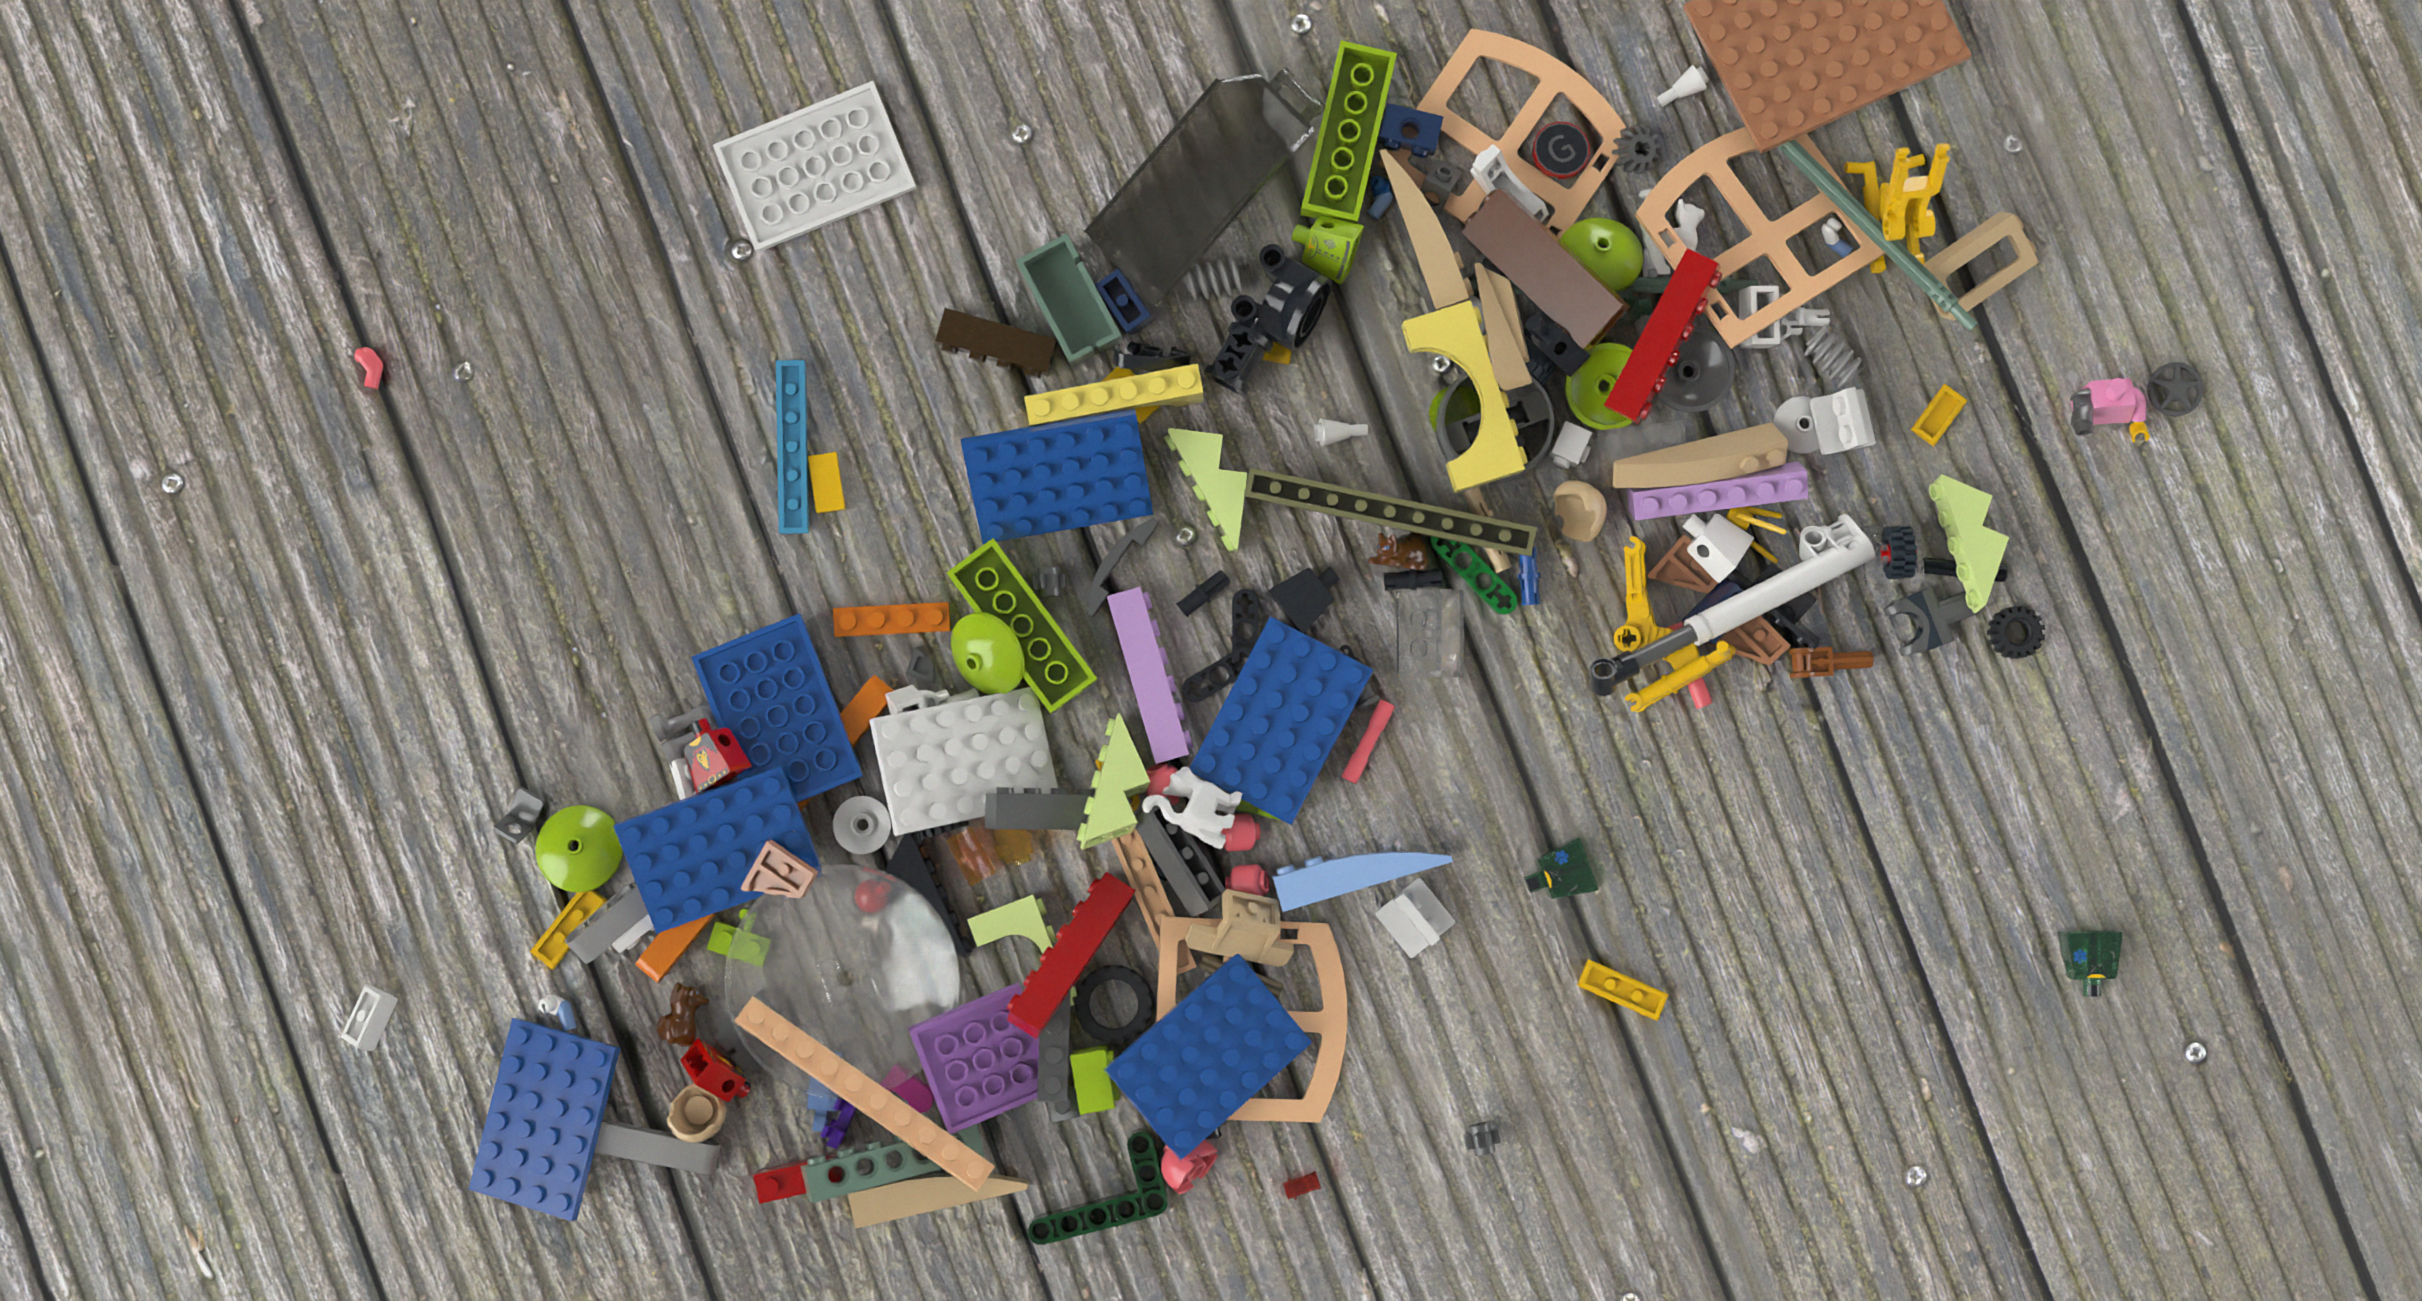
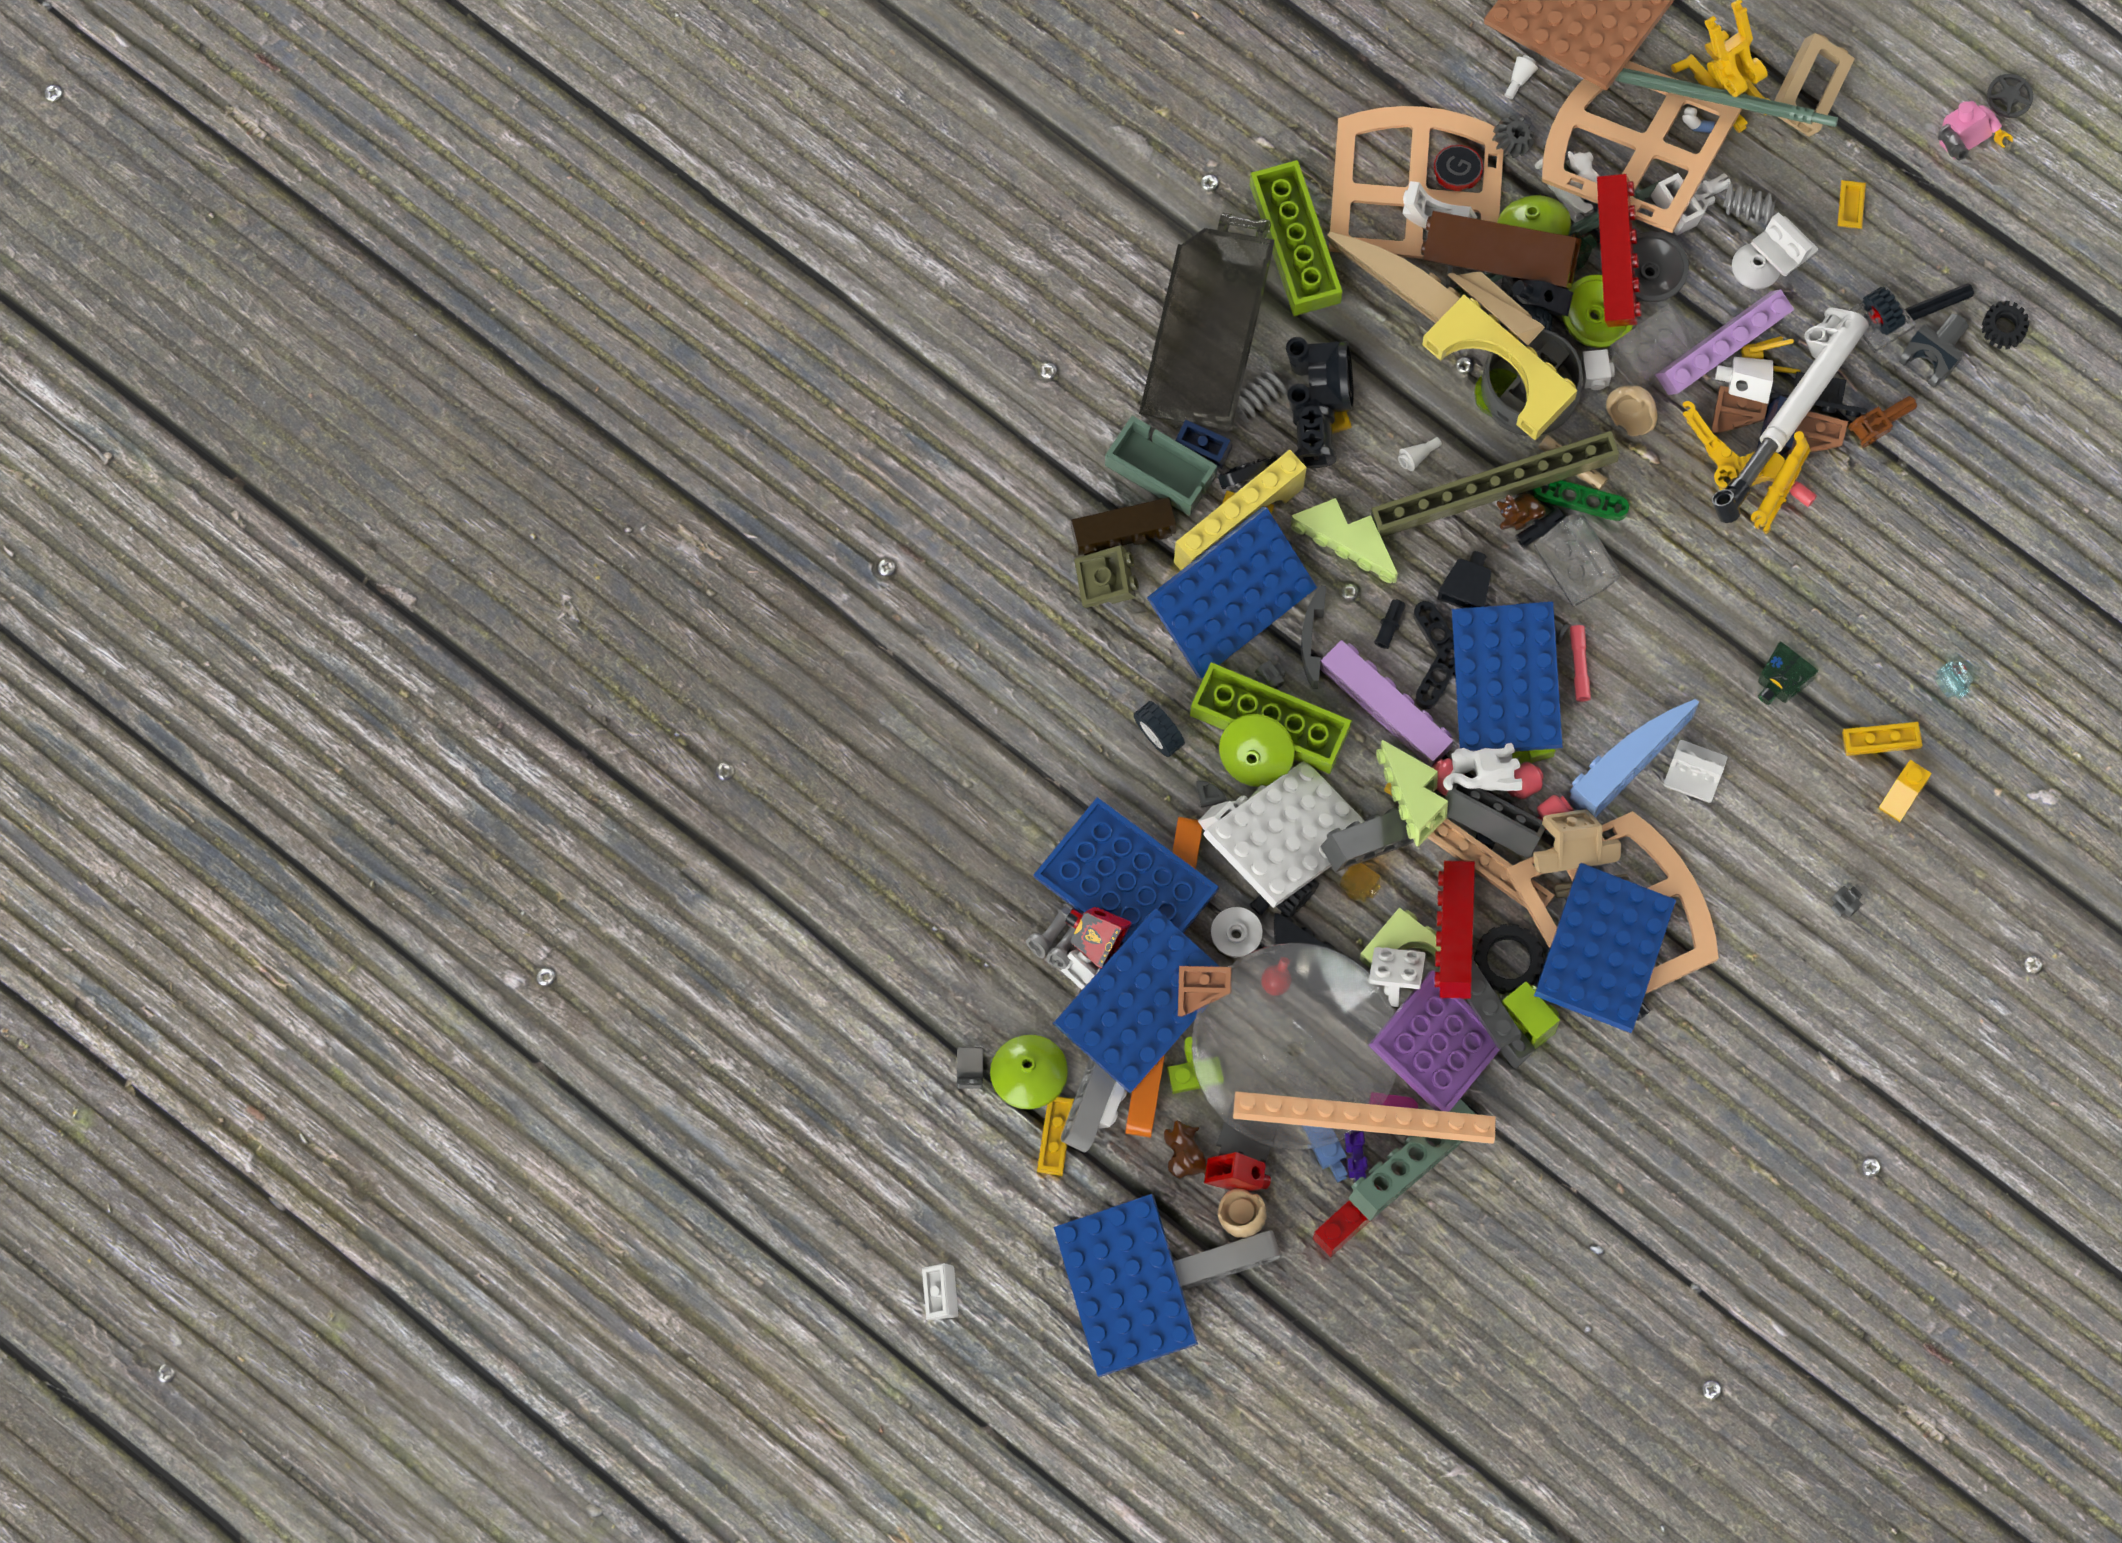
camera: 30 degrees left, 15 degrees down
coral arm [354,347,383,389] -> none
arm [539,995,577,1031] -> none
white plate [713,81,917,253] -> none
dark azure plate [776,360,809,534] -> none
yellow tile [808,452,846,514] -> none
orange plate [833,602,951,638] -> none
tan slope [848,1173,1030,1229] -> none
clear orange hips [945,826,997,887] -> none
dark green beam [1027,1128,1168,1245] -> none
coral cylinder [1161,1139,1218,1195] -> none
clear red pin [1282,1171,1321,1201] -> none
lime torso [1291,216,1364,285] -> none
arm [1367,175,1393,221] -> none
dark blue brick [1378,103,1444,158] -> none
dark grey bracket [1420,160,1462,215] -> none
blue pin [1517,547,1541,606] -> none
tan slope [1612,422,1788,488] -> none
yellowish green slope [1929,474,2009,613] -> none
none -> olive plate [1074,545,1139,608]
none -> black wheel [1133,701,1185,757]
none -> white bracket [1369,947,1426,1007]
none -> yellow slope [1878,760,1932,822]
none -> clear light blue head [1935,660,1973,699]

